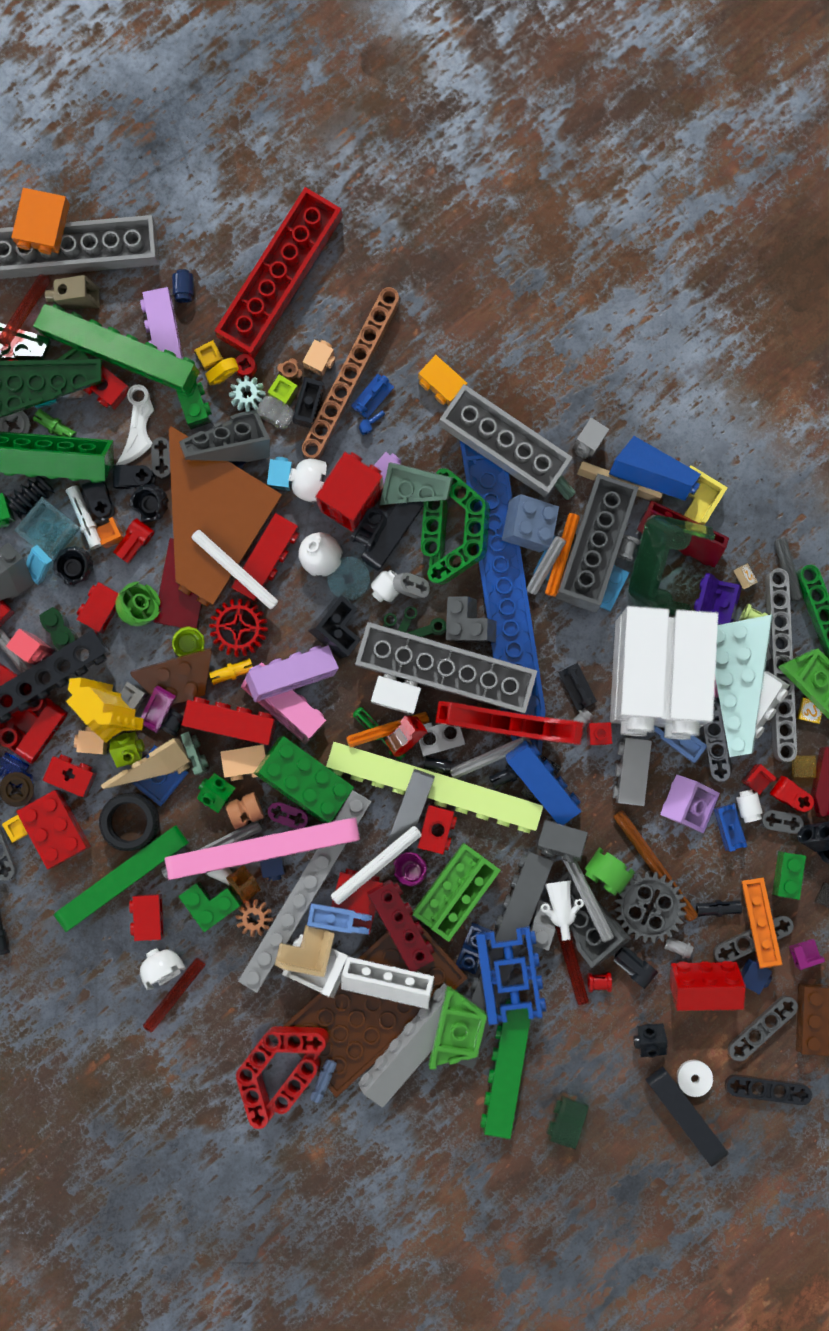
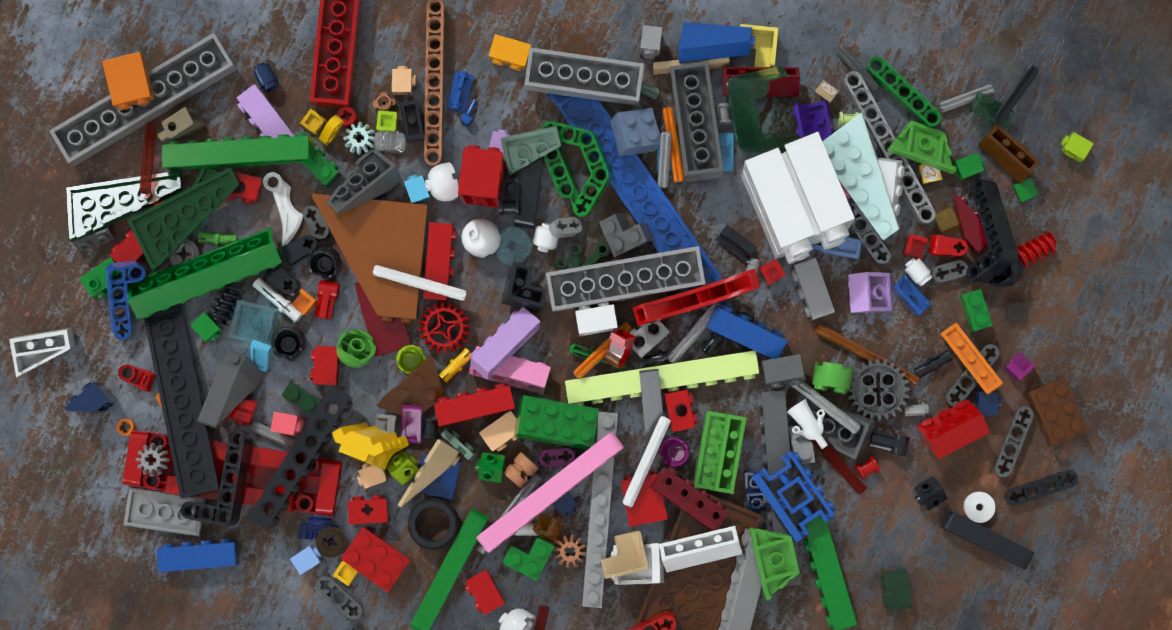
camera: 15 degrees left, 0 degrees up
medium blue hinge [307,903,372,934] -> none

